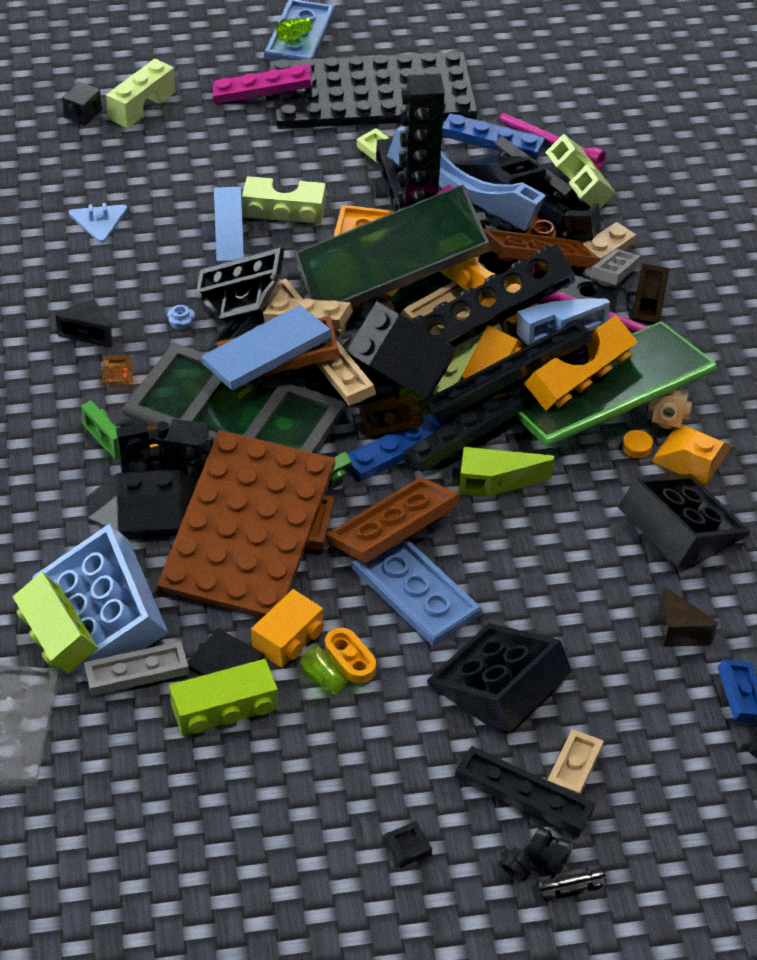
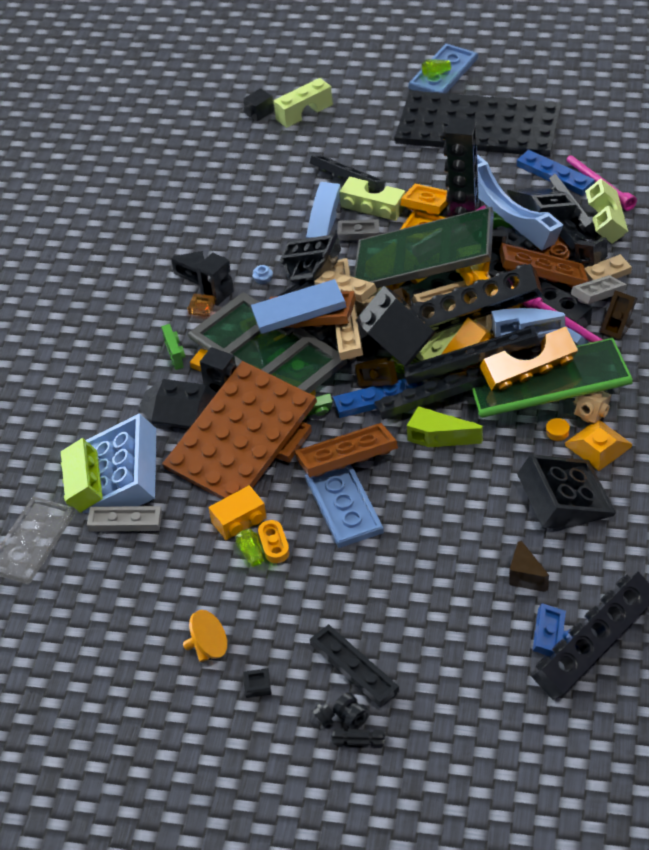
camera: 25 degrees right, 0 degrees up
light blue piece [69,203,127,243] -> none
black plate [116,421,169,473] -> none
lime brick [169,659,278,736] -> none
black piece [187,628,264,676] -> none
dark pink plate [213,64,313,104] -> none
black slope [427,623,572,732] -> none
tan plate [547,729,604,796] -> none
none -> light orange shield [183,610,227,662]
none -> black brick [196,252,234,306]
none -> black plate [309,155,386,192]
none -> flat silver plate [337,219,379,241]
none -> light orange plate [400,184,449,215]

